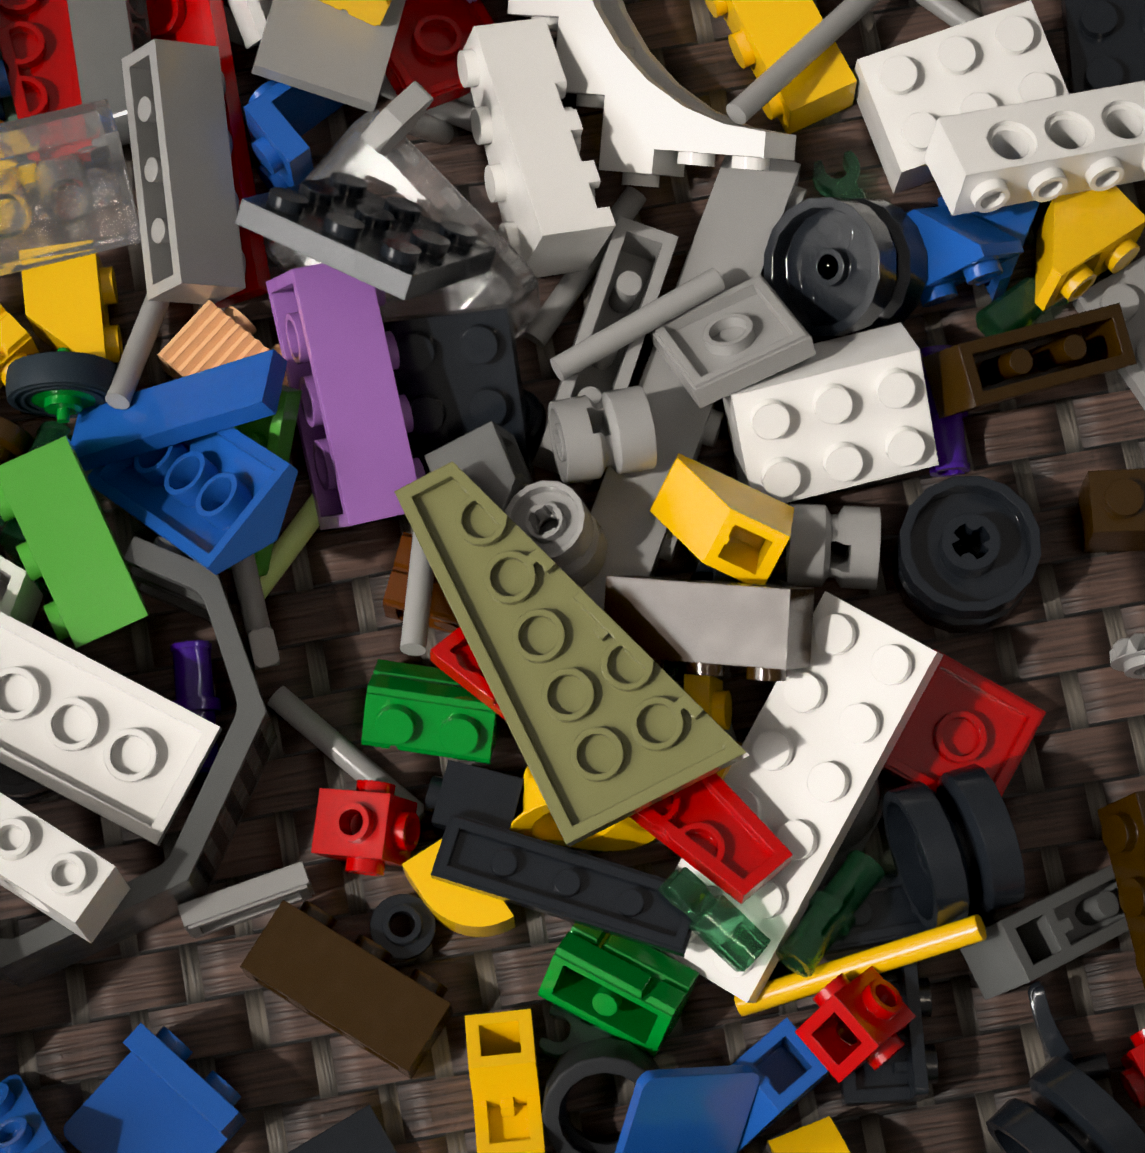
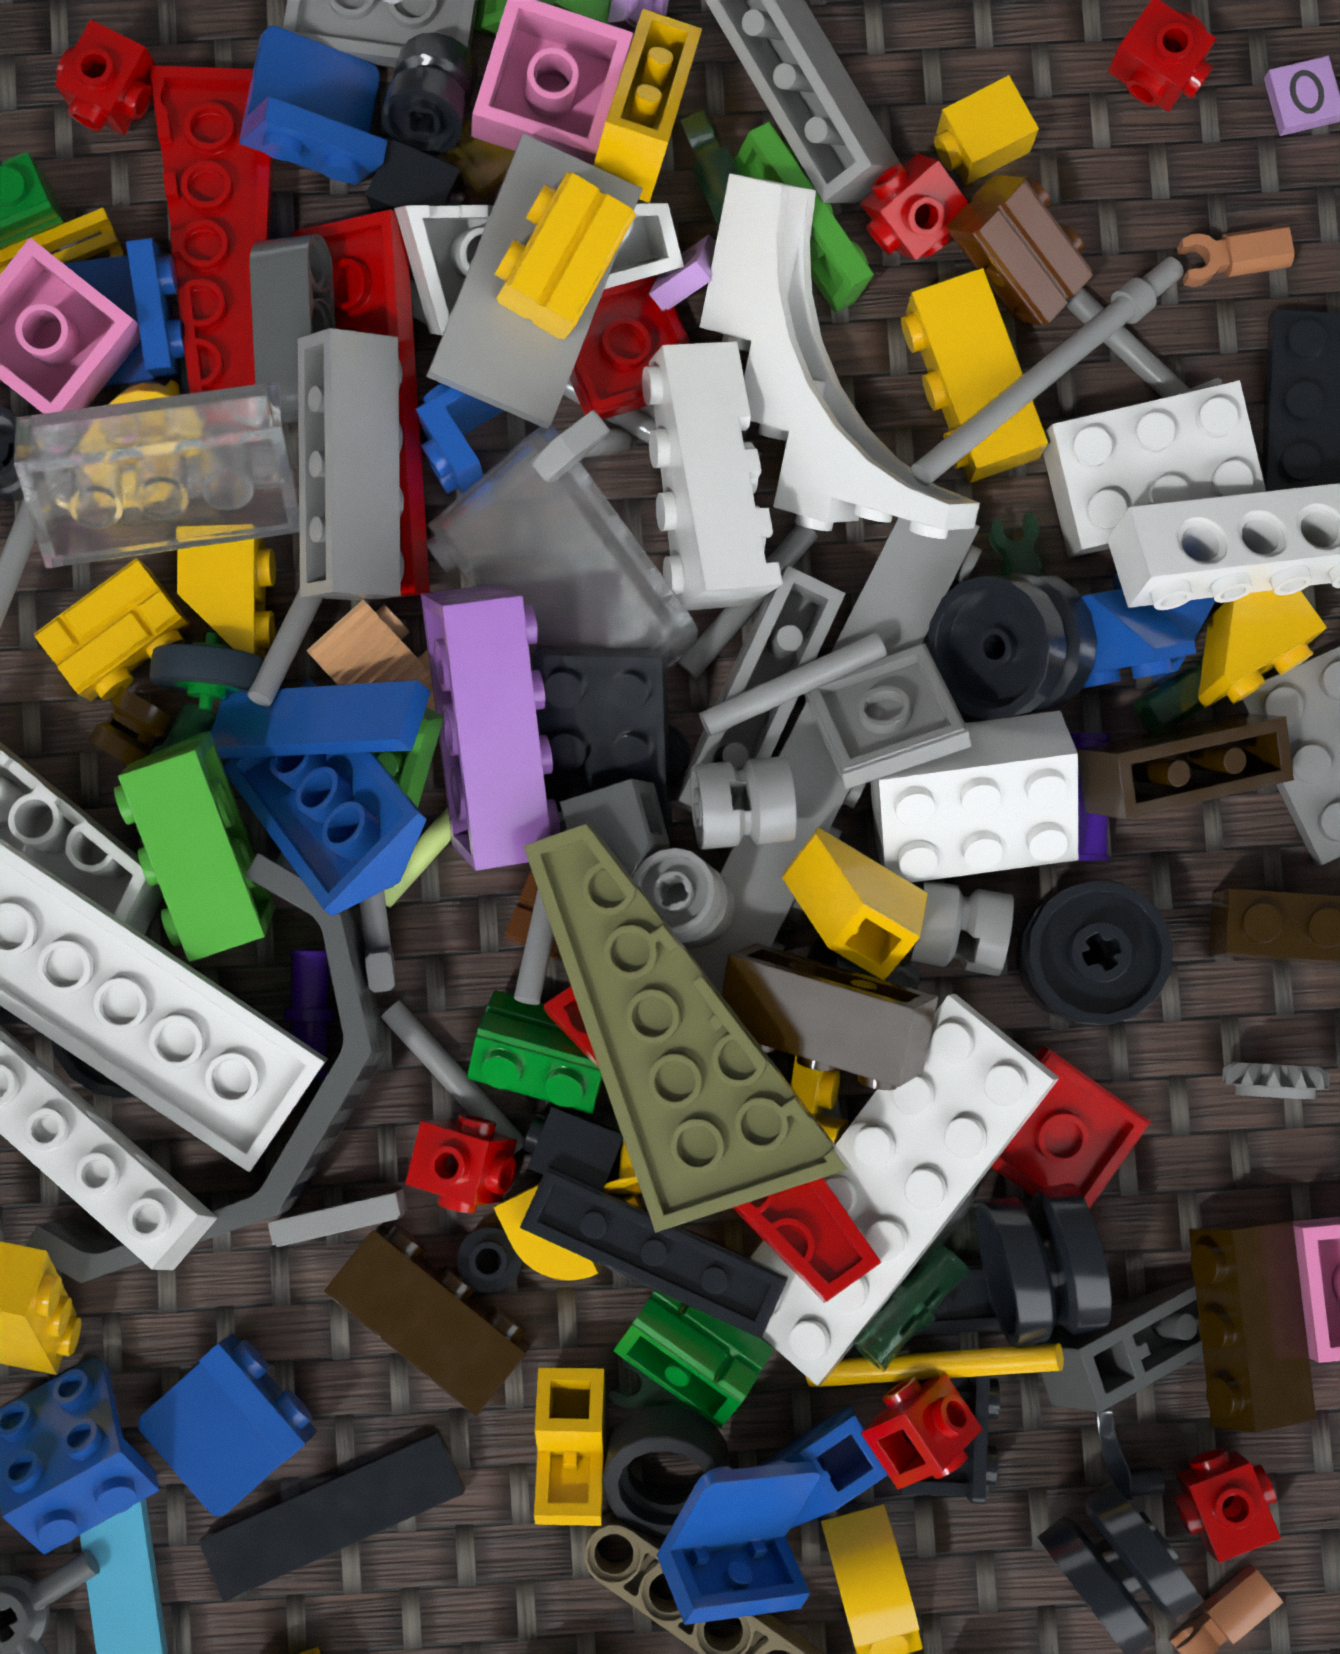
camera: 10 degrees right, 10 degrees up
black plate [235,172,497,301] -> none
clear green bar [658,867,771,972] -> none

